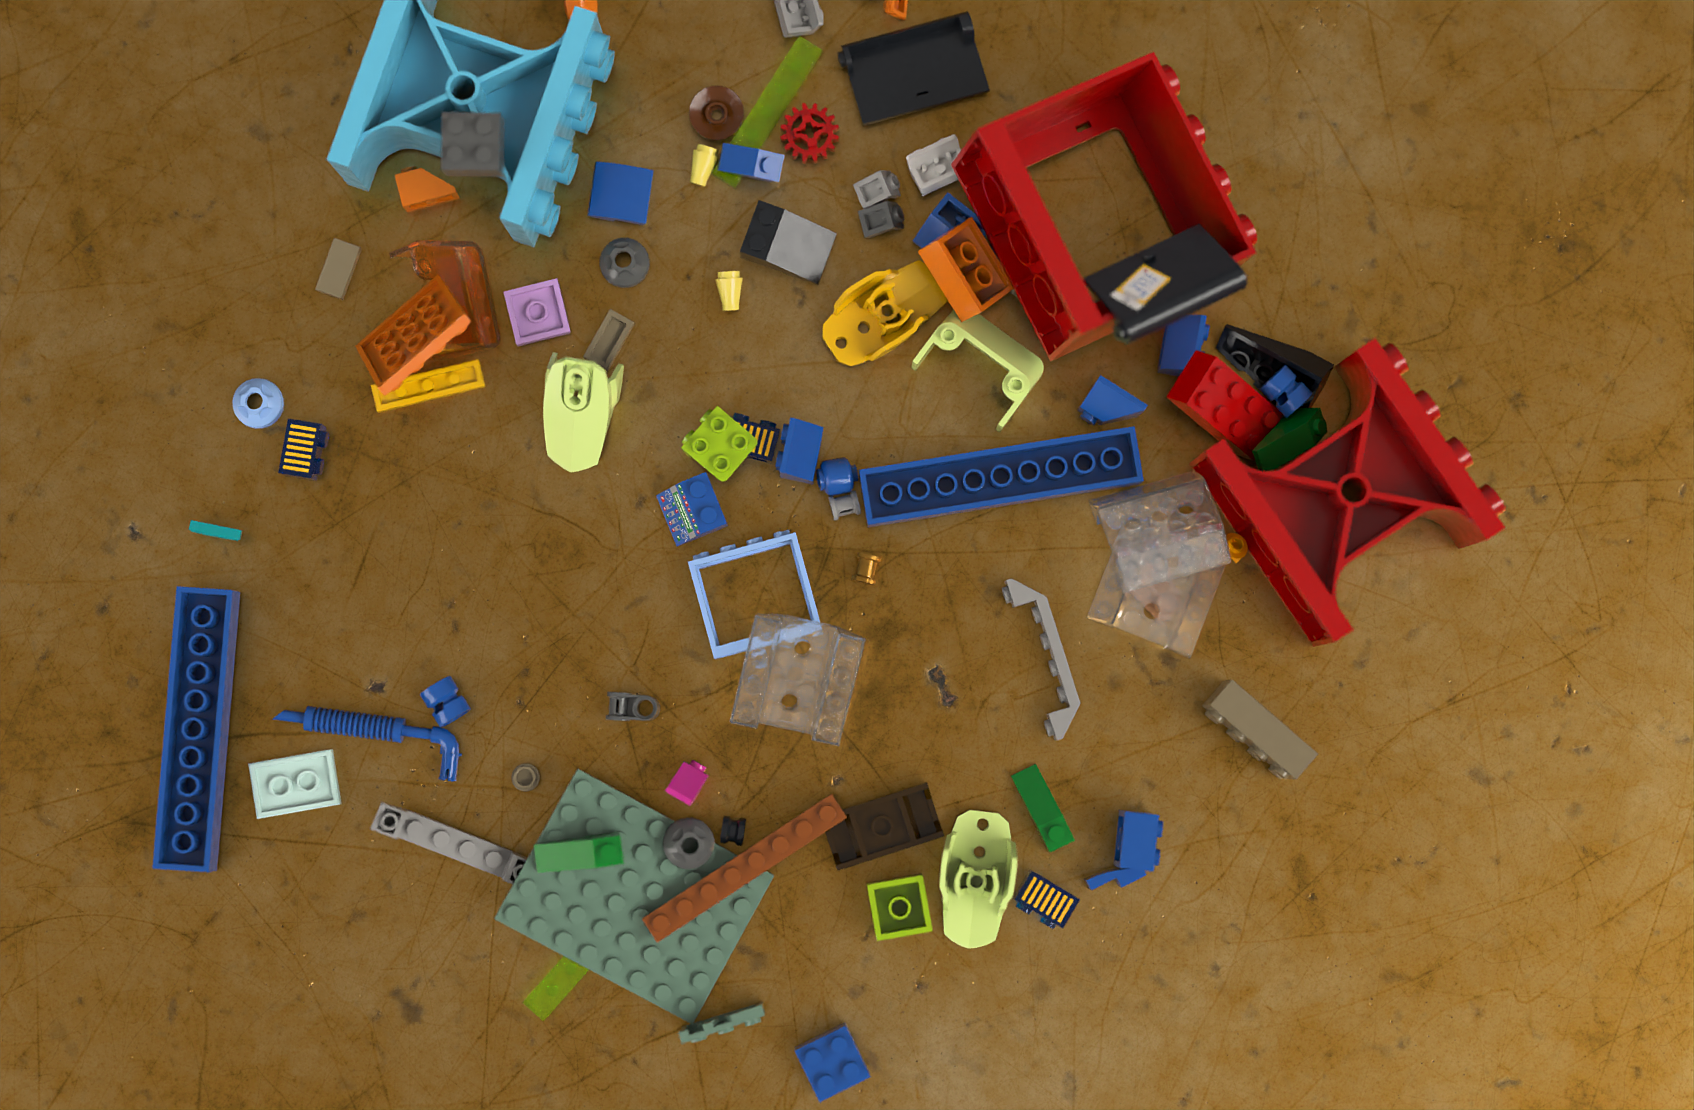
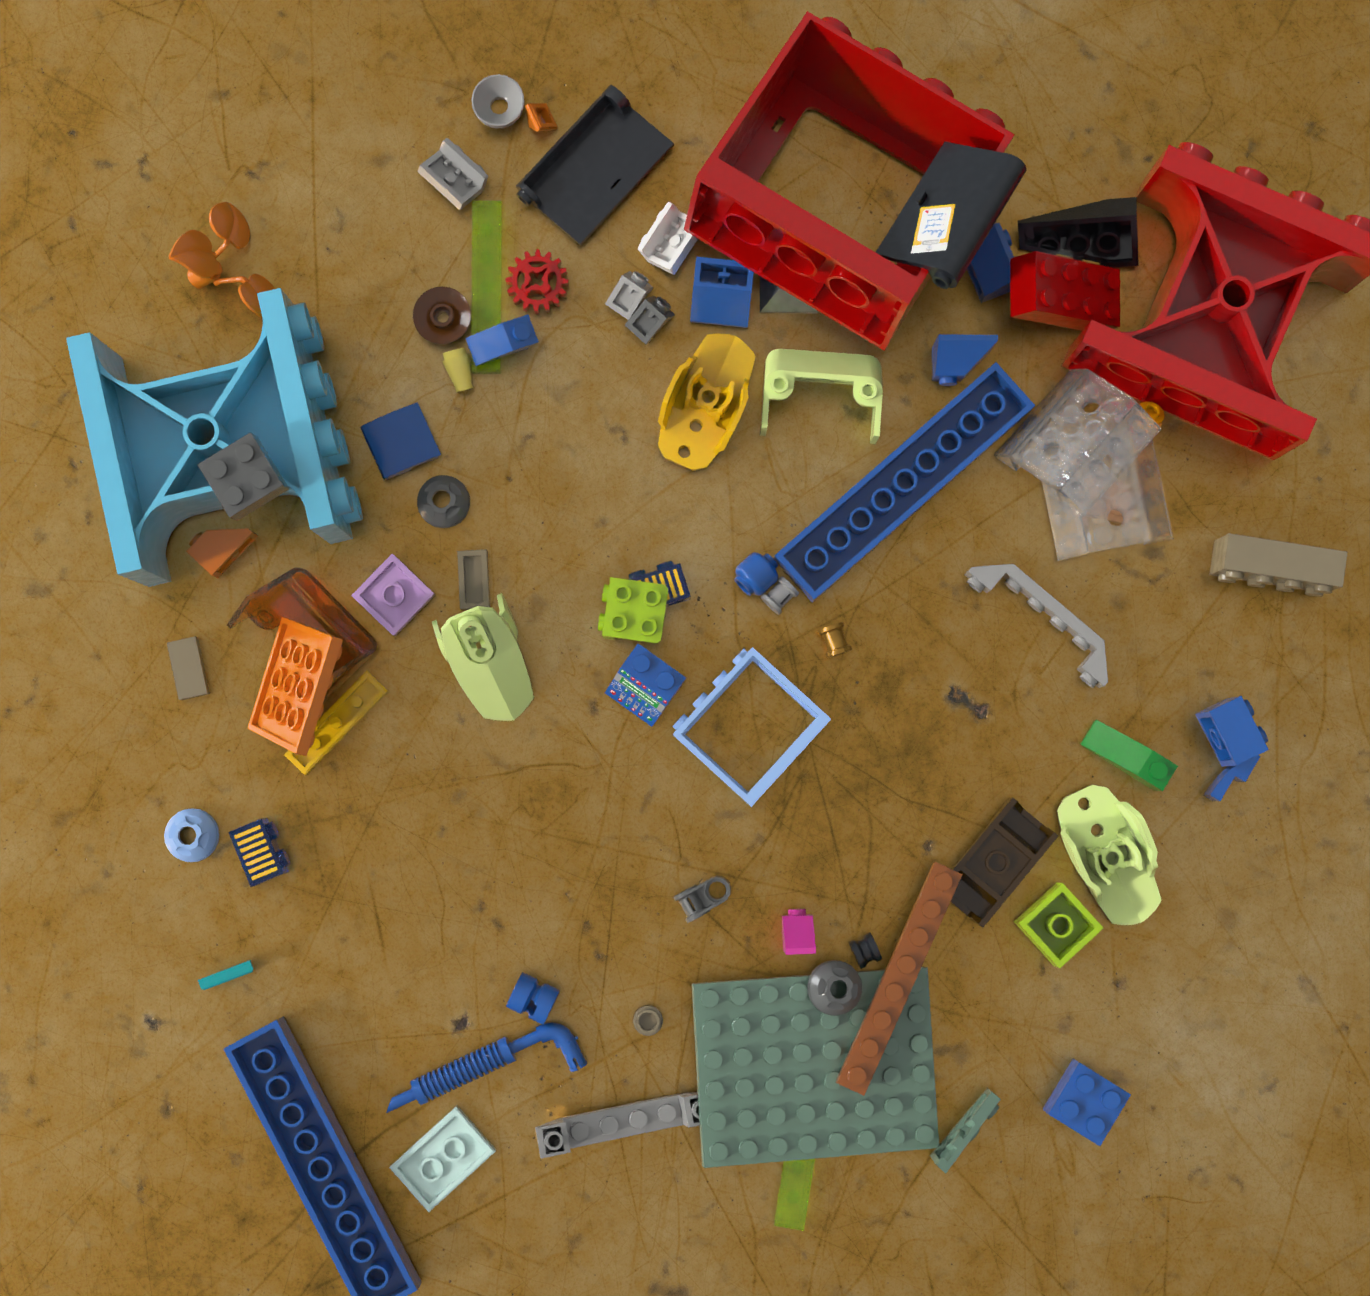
camera: 25 degrees left, 0 degrees up
green slope [534,832,624,873] -> none
light yellow cone [715,271,743,311] -> none
clear slope [729,614,866,746] -> none
slope [740,200,837,285] -> none
blue slope [775,417,824,484] -> none
orange slope [918,216,1013,322] -> none
clear blue brick [1013,869,1080,930] -> none
green slope [1252,408,1328,472] -> none
blue wheel [1259,365,1312,418] -> none

